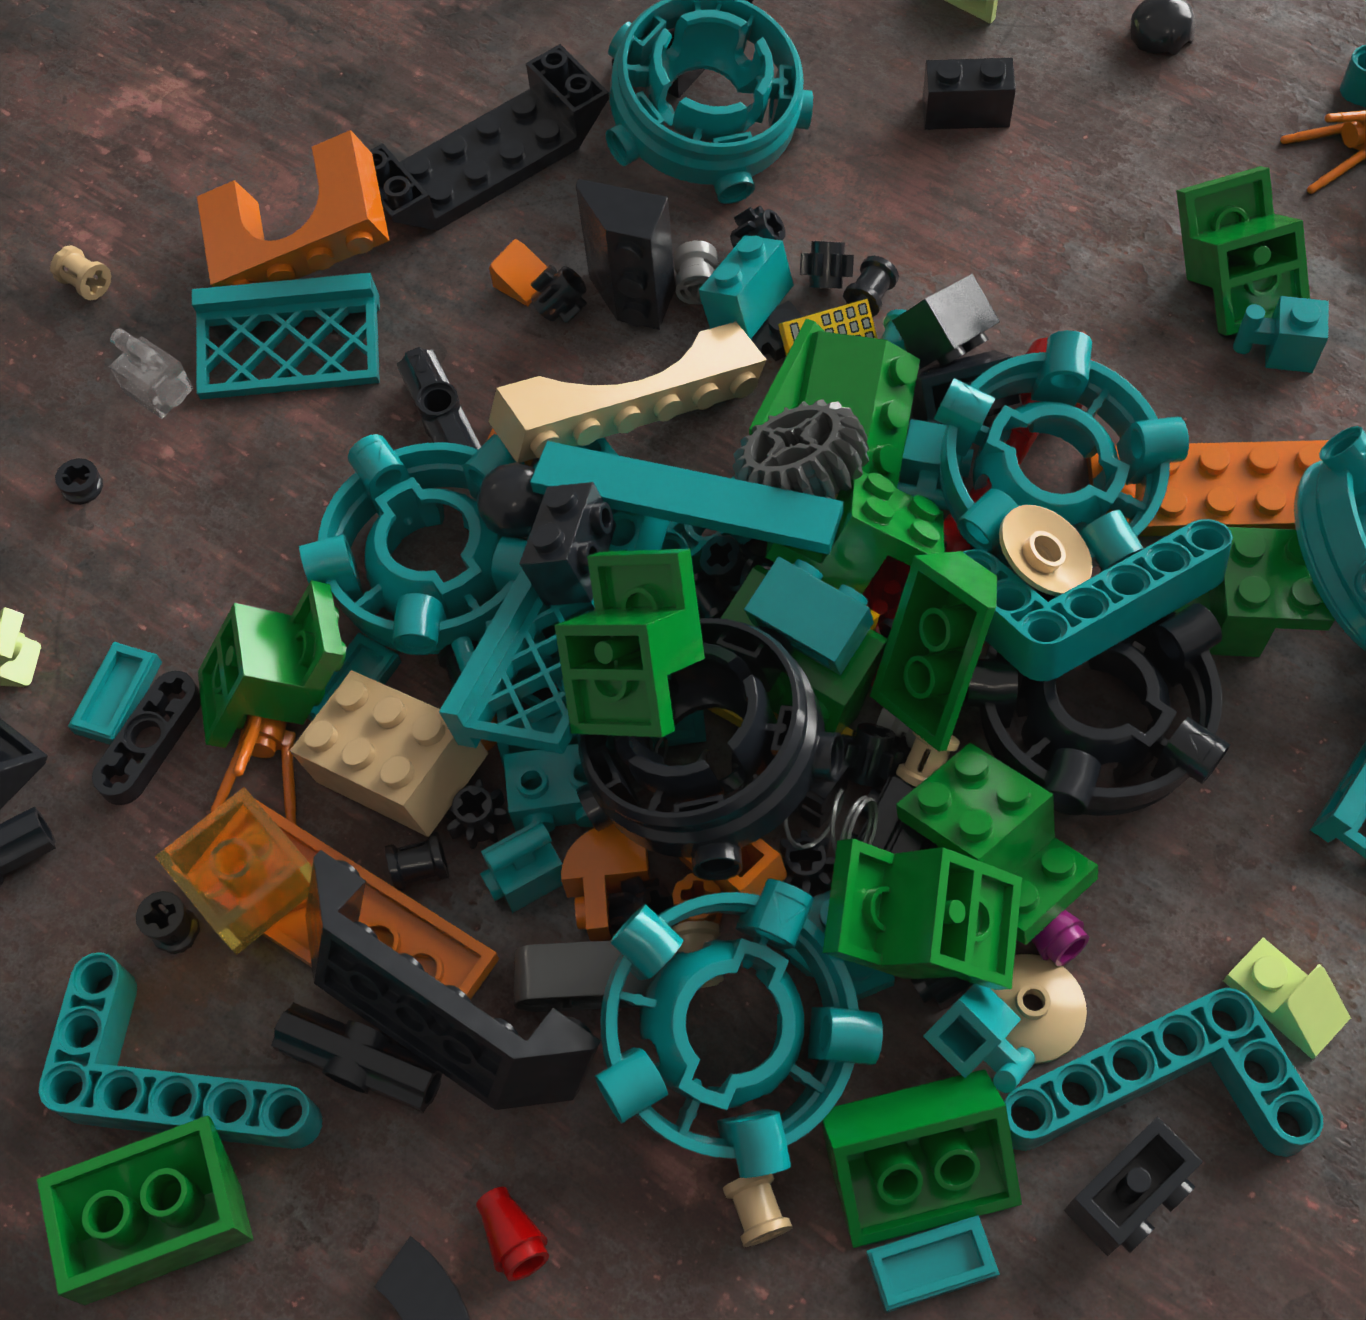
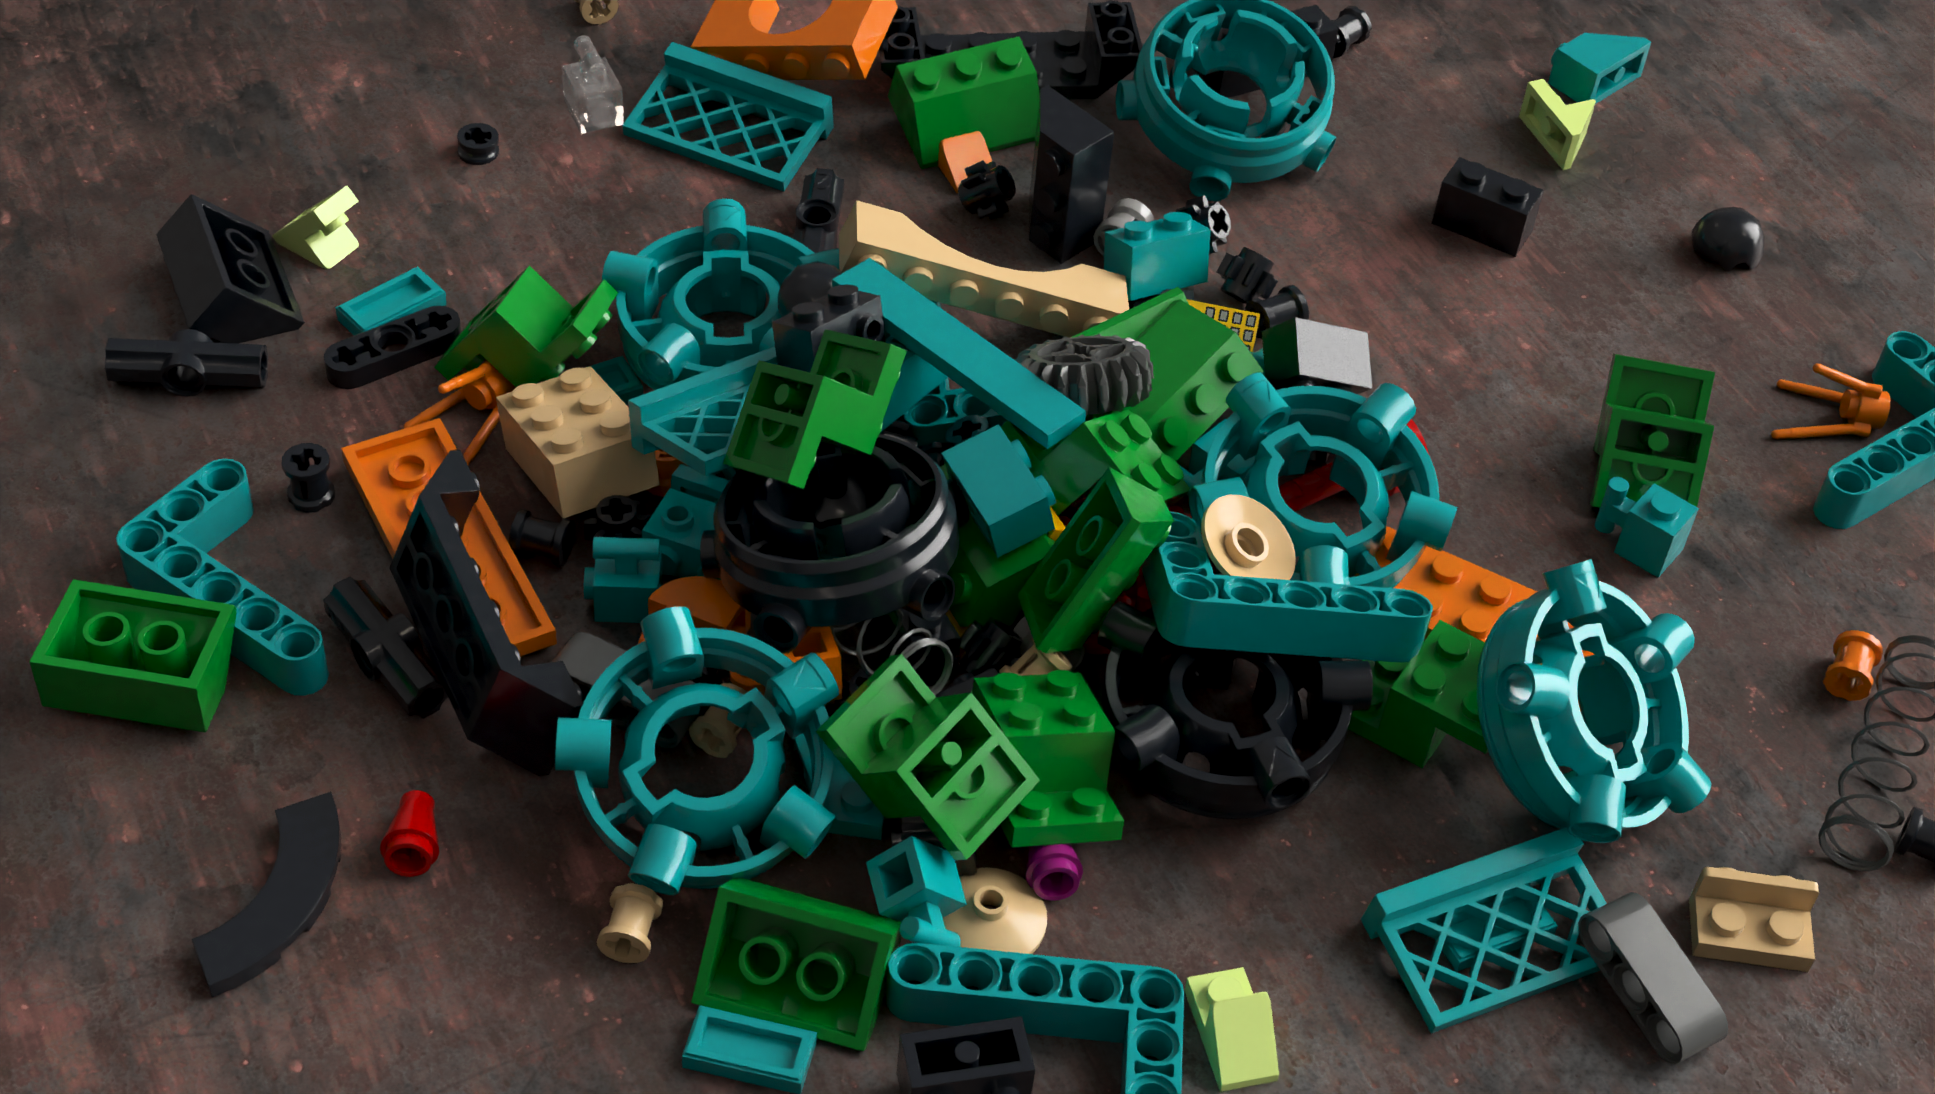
camera: 20 degrees right, 15 degrees down
clear yellow brick [155,787,312,955] -> none
none -> green slope [888,36,1040,170]

